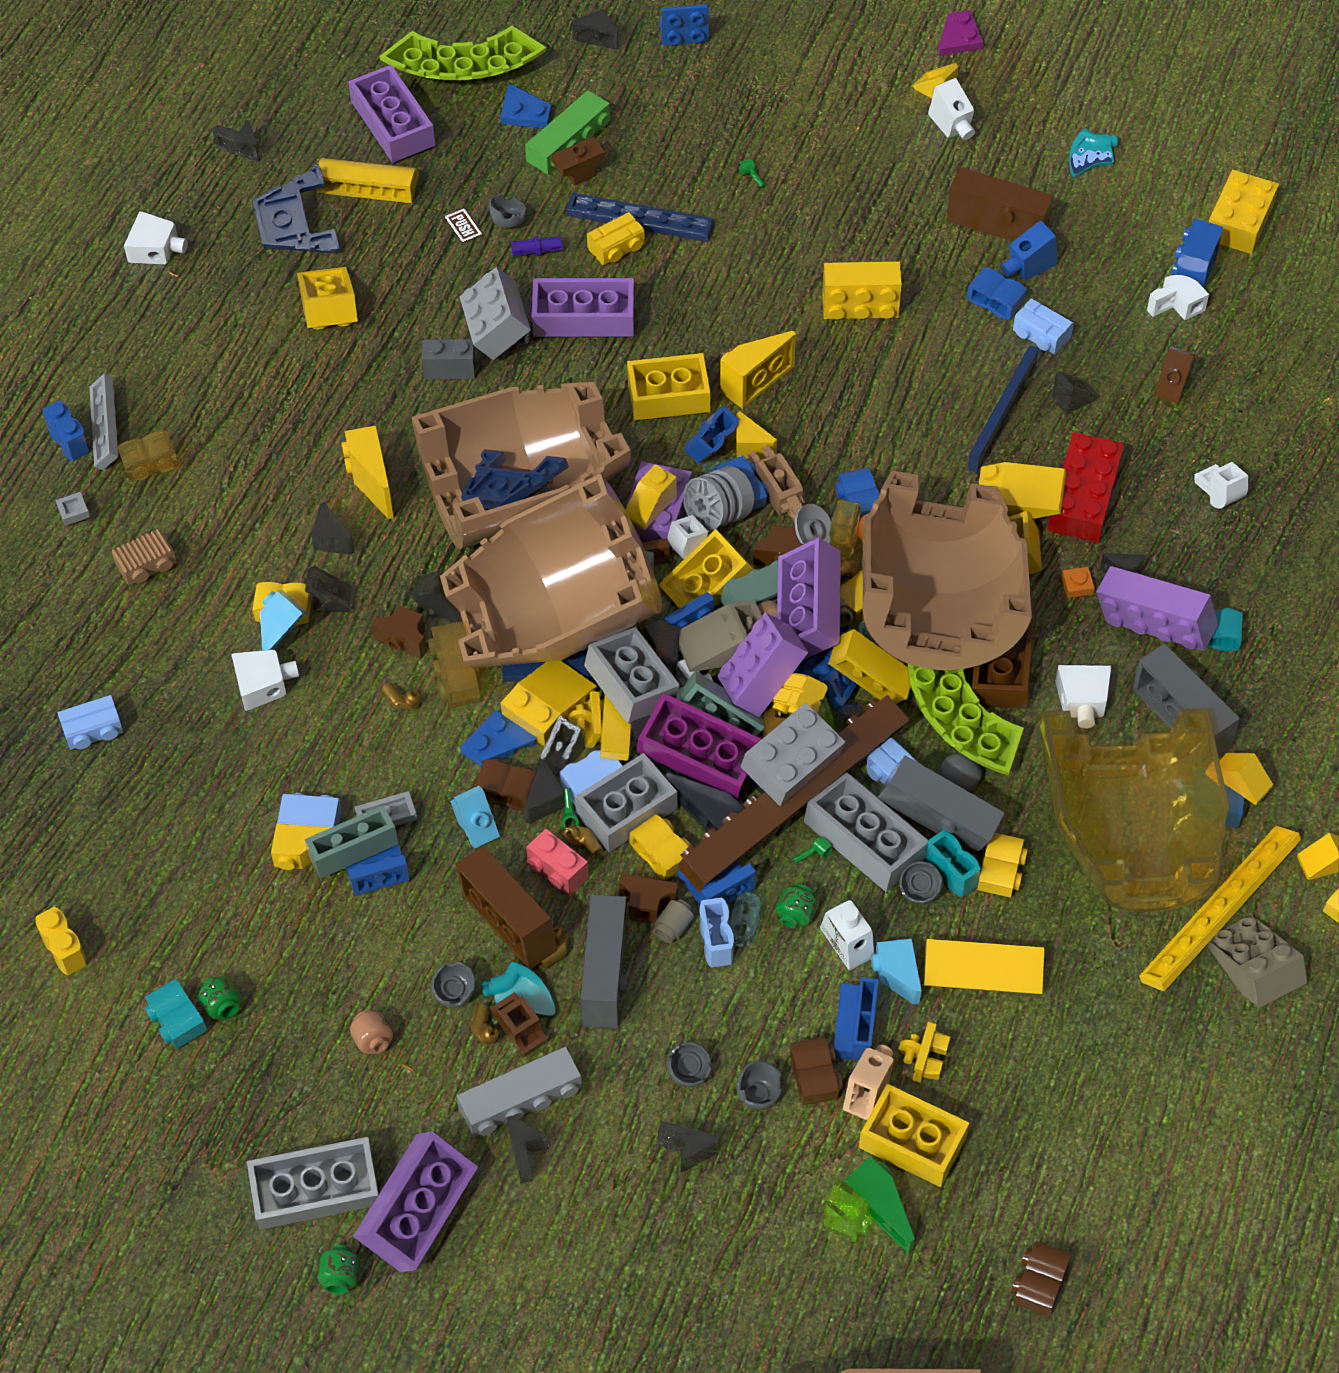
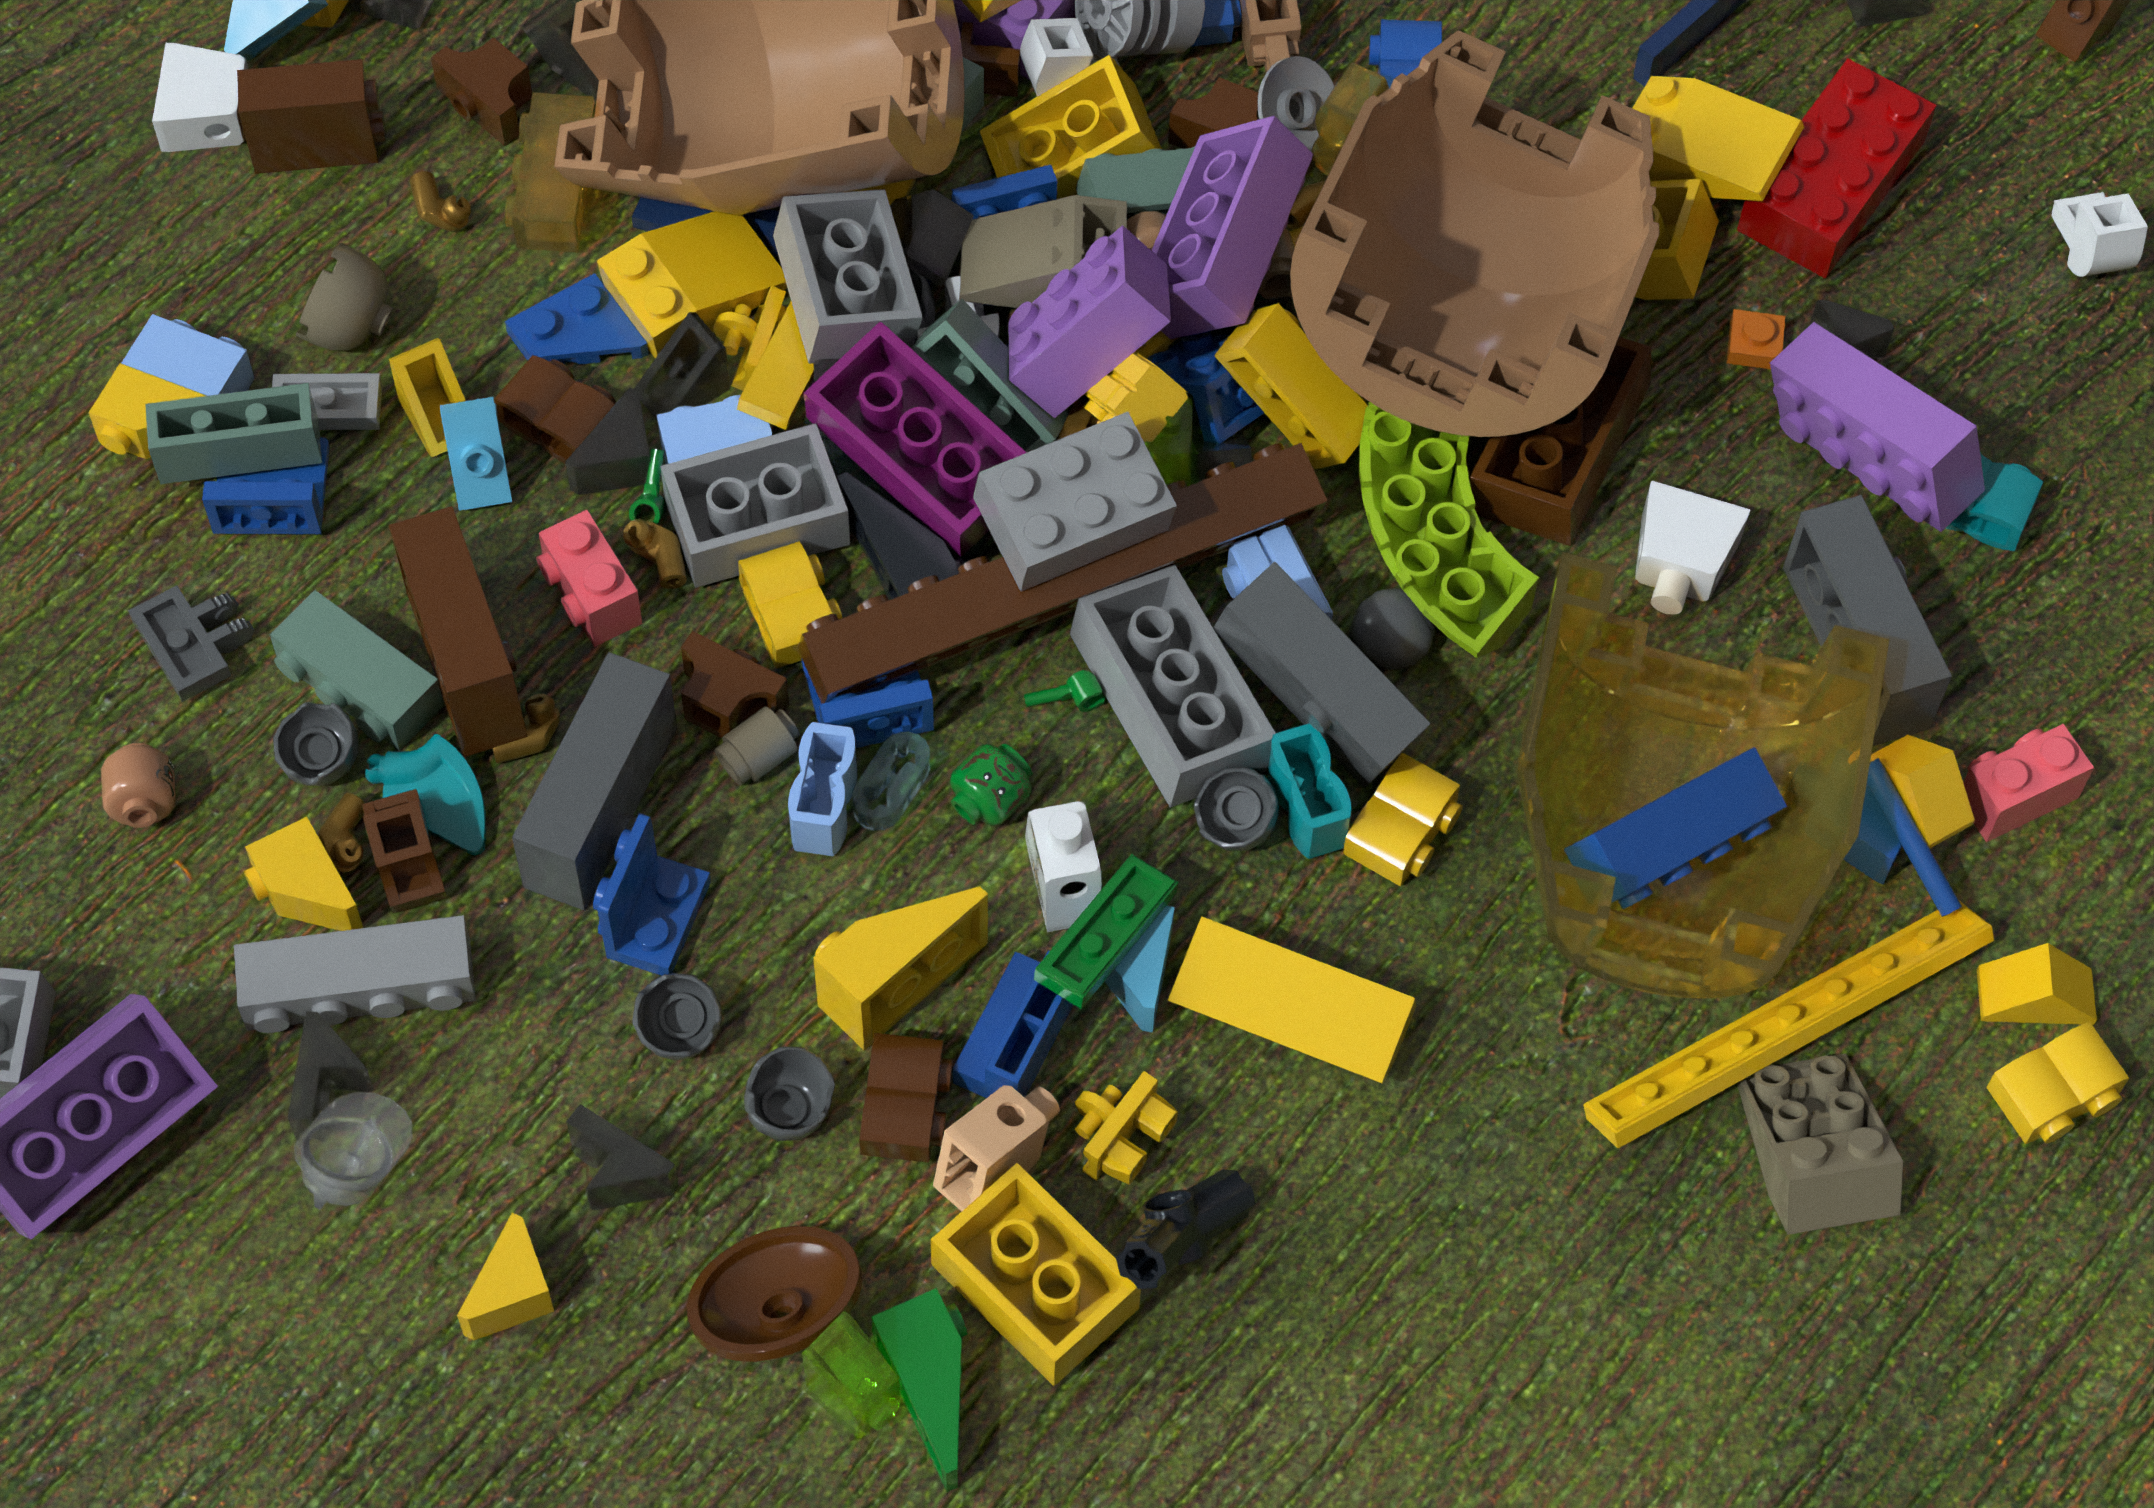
camera: 15 degrees right, 5 degrees up
none -> dark grey hinge [128,585,255,702]
none -> reddish brown brick [237,59,386,174]
none -> yellow slope [243,817,363,931]
none -> sand green brick [270,590,444,751]
none -> clear piece [294,1092,413,1210]
none -> dark tan cylinder [296,243,394,351]
none -> yellow slope [389,338,466,457]
none -> yellow slope [457,1213,554,1340]
none -> blue bracket [593,813,711,976]
none -> reddish brown dish [687,1226,862,1362]
none -> yellow slope [813,886,988,1051]
none -> green tile [1034,854,1179,1009]
none -> black piece [1116,1169,1256,1289]
none -> blue brick [1564,747,1787,910]
none -> blue bar [1859,758,1962,917]
none -> coral brick [1963,724,2094,842]

